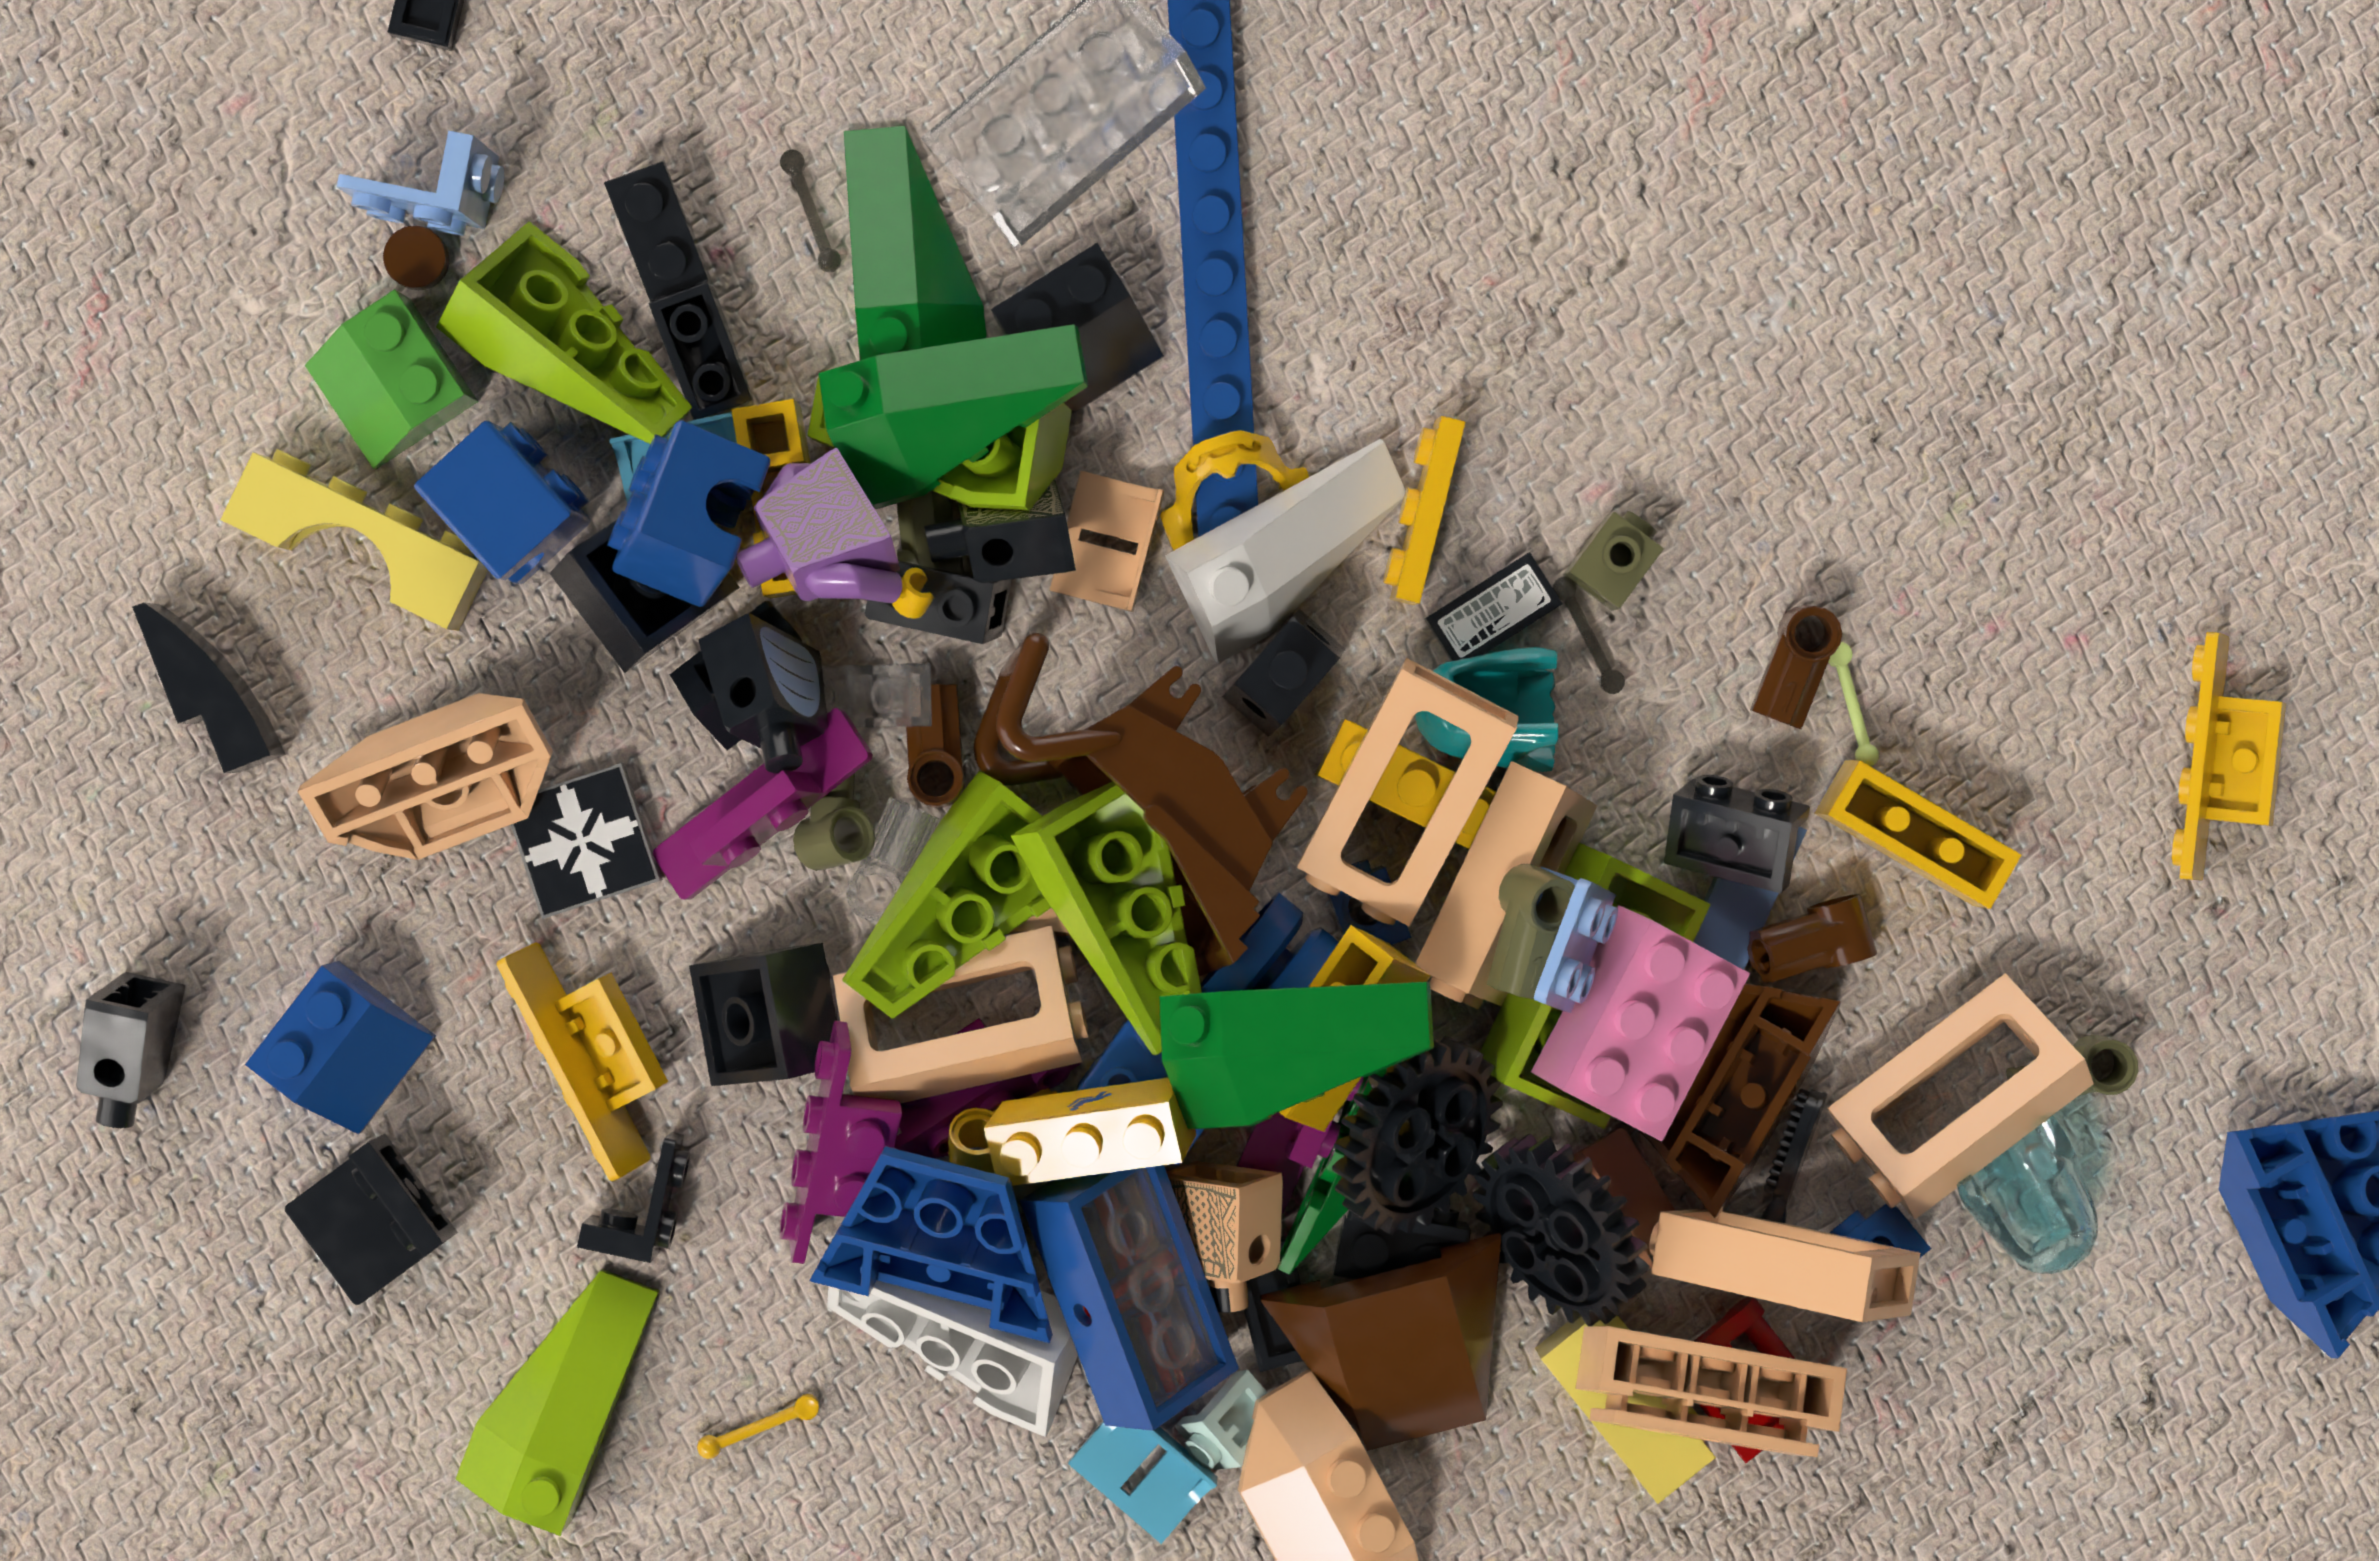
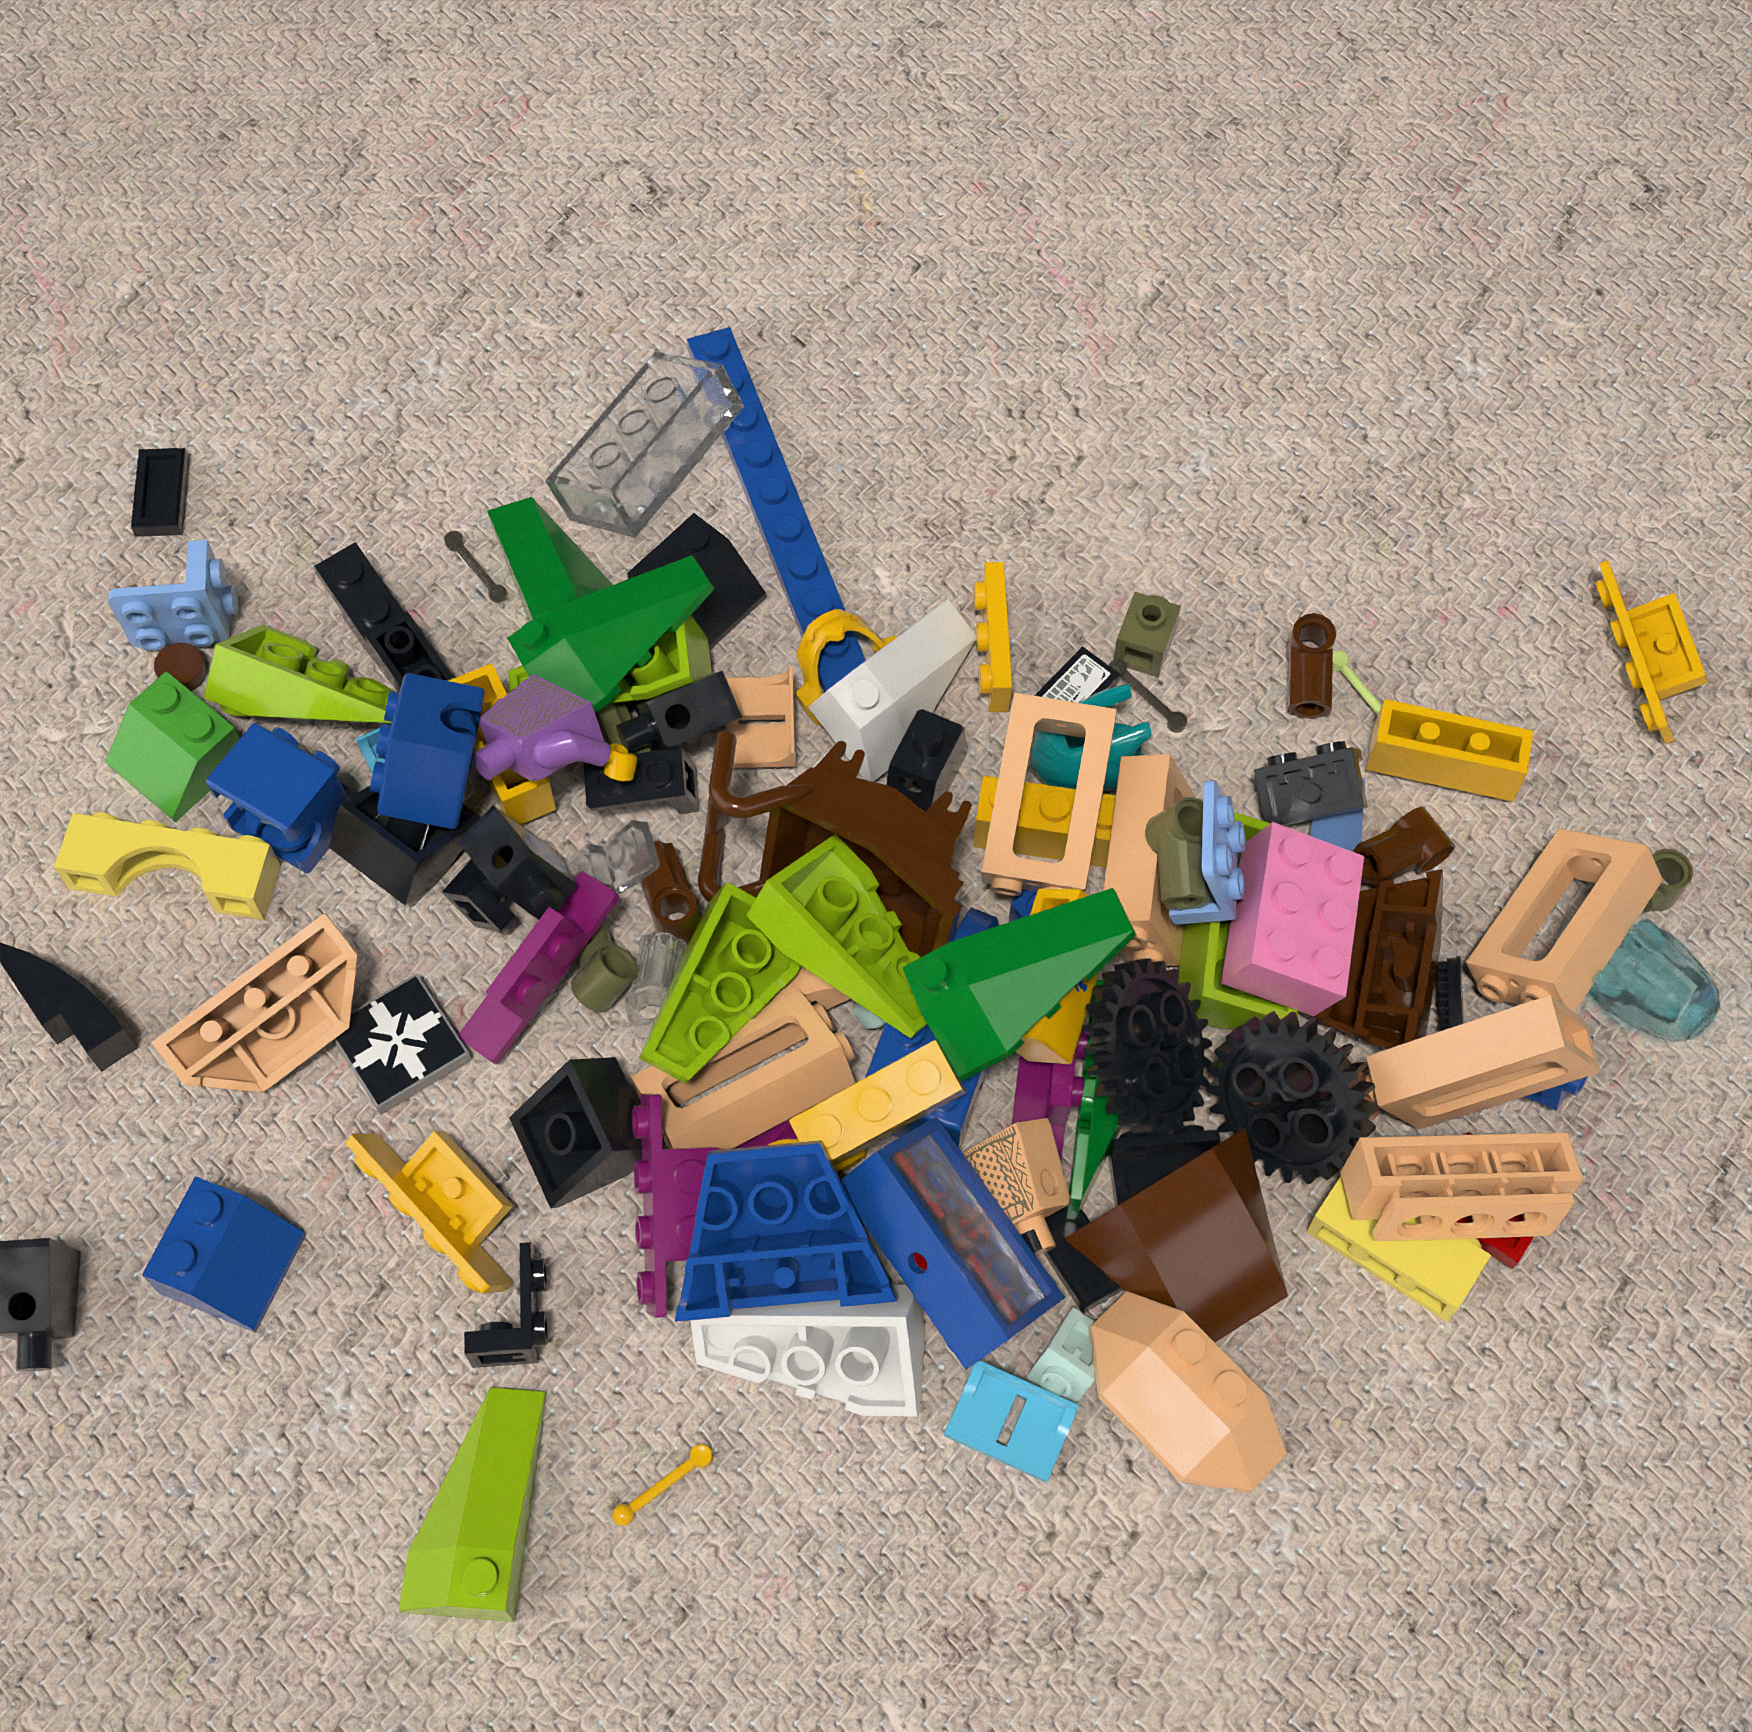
camera: 20 degrees left, 25 degrees down
black bracket [285,1134,458,1305] -> none

